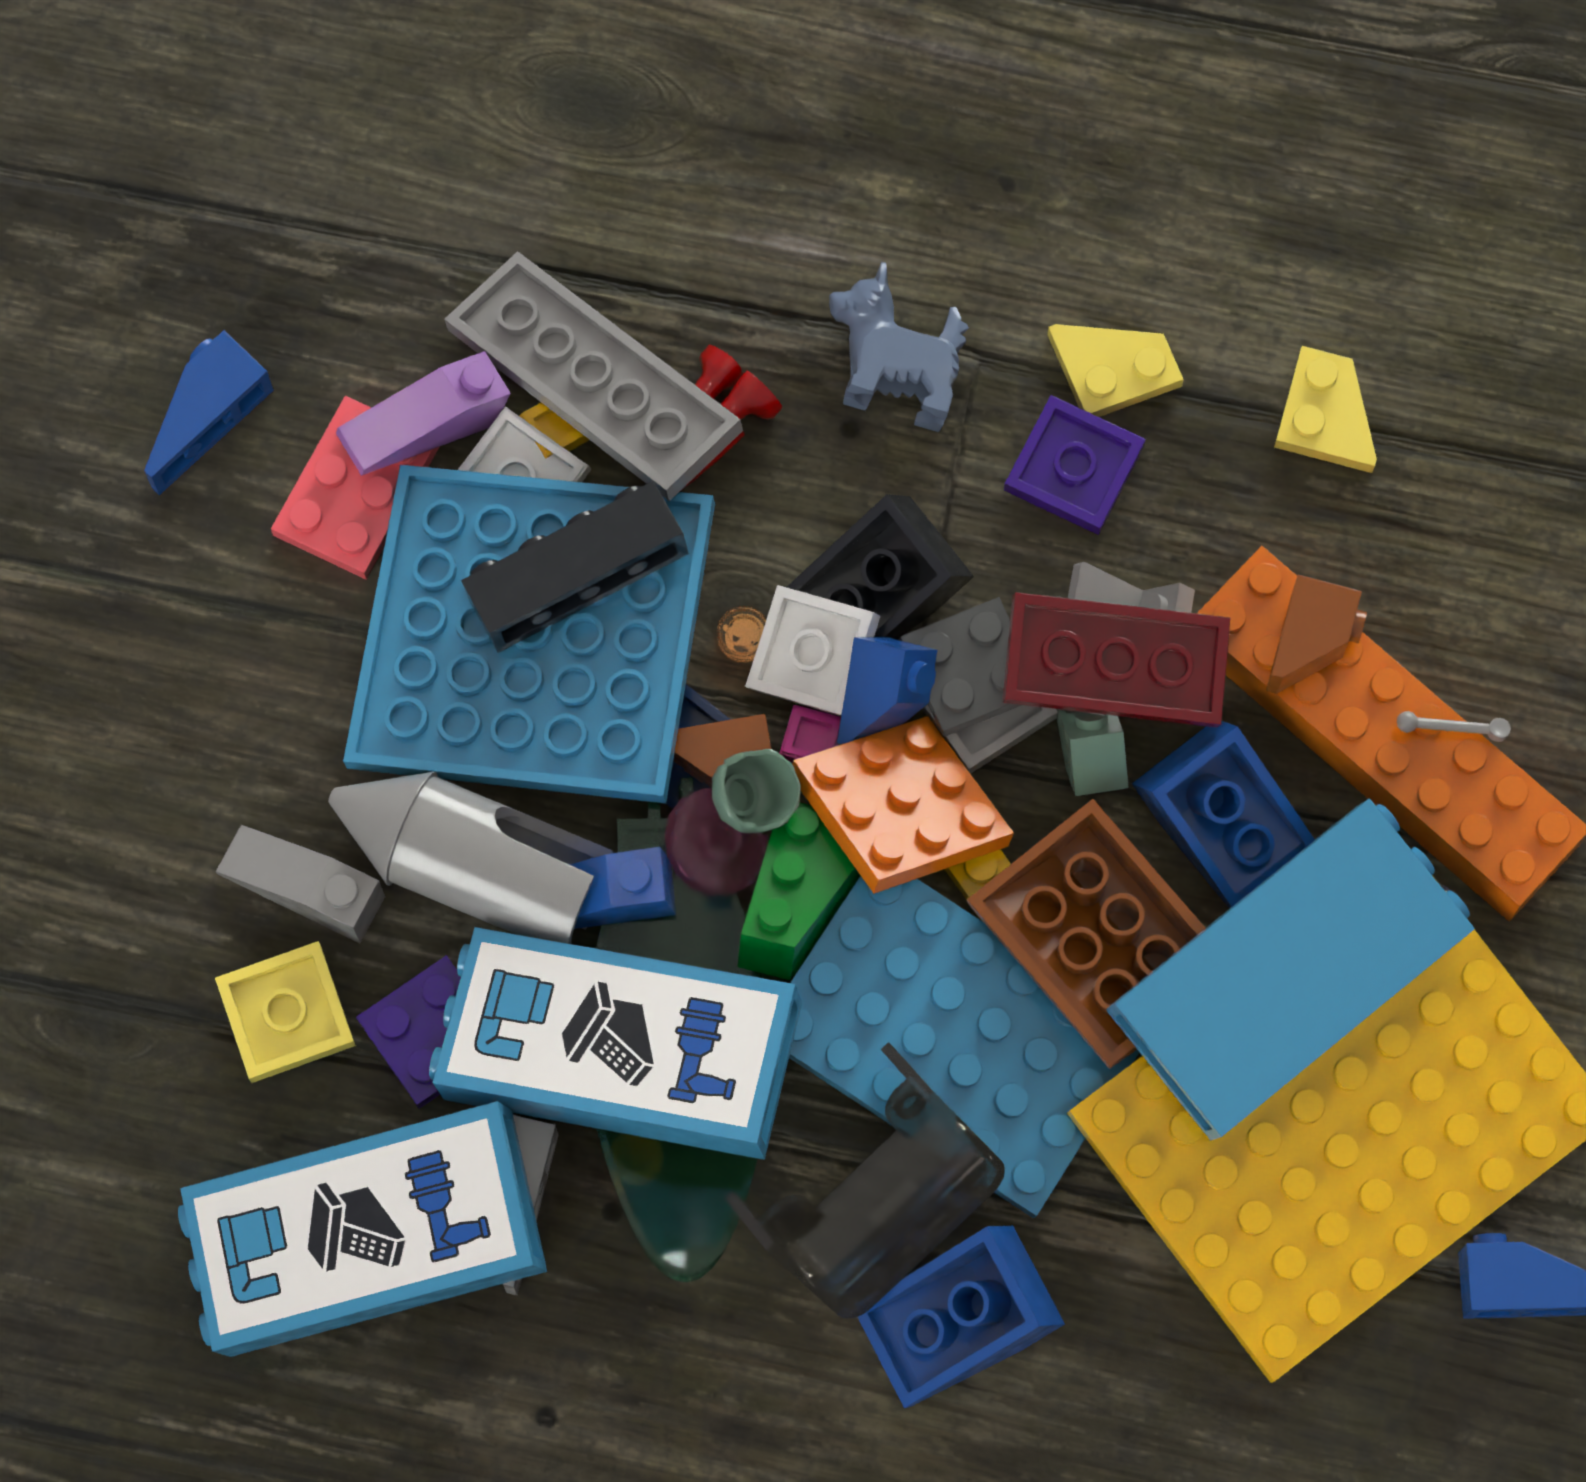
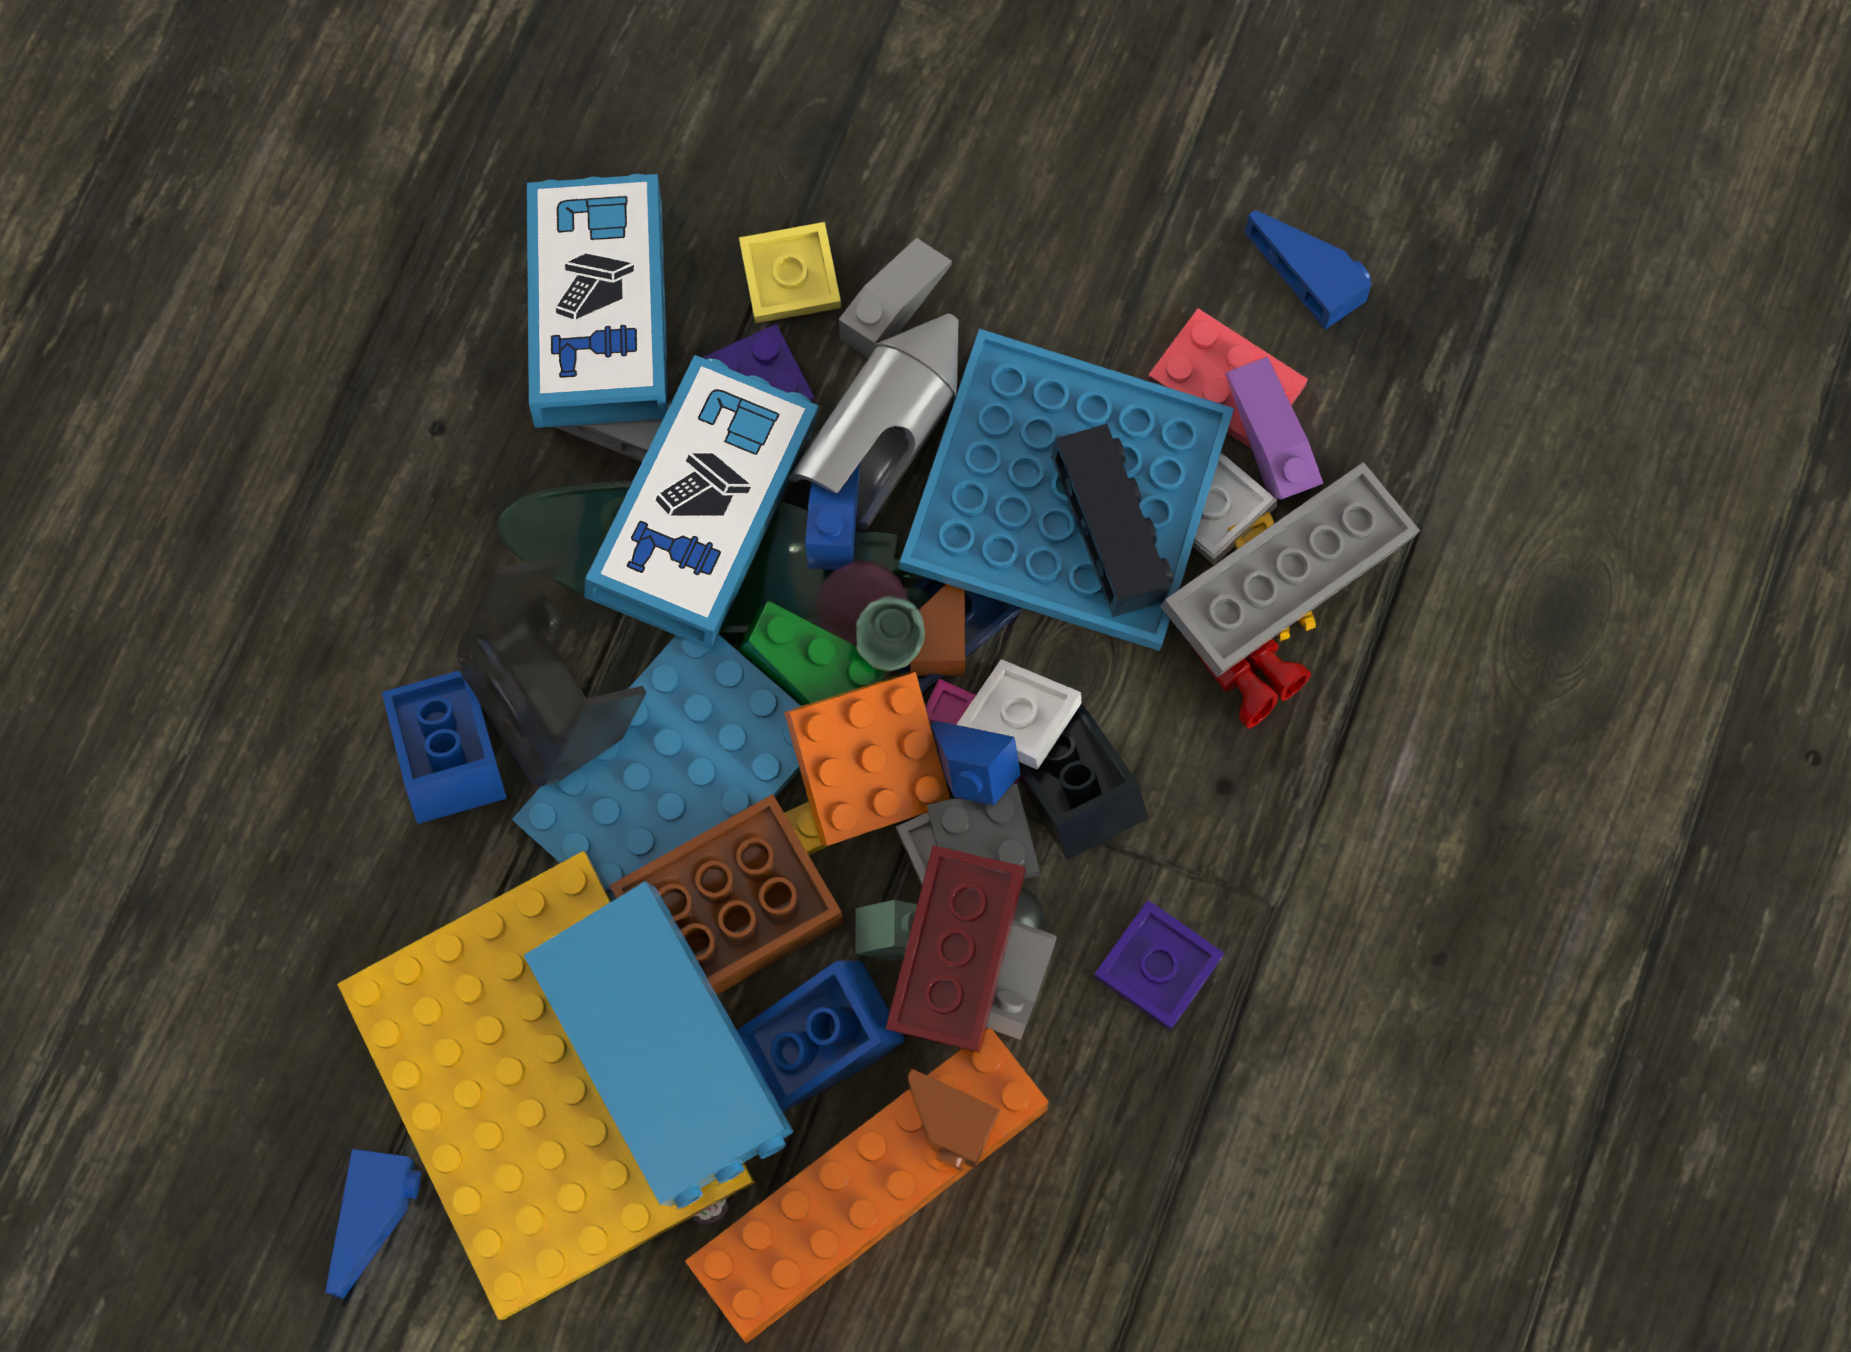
camera: 100 degrees right, 0 degrees up
clear orange tile [717,606,767,662] -> none
sand blue animal [829,262,969,432] -> none
light yellow wing [1047,324,1184,417] -> none
light yellow wing [1274,346,1377,473] -> none
light grey hinge [1396,711,1511,742] -> none

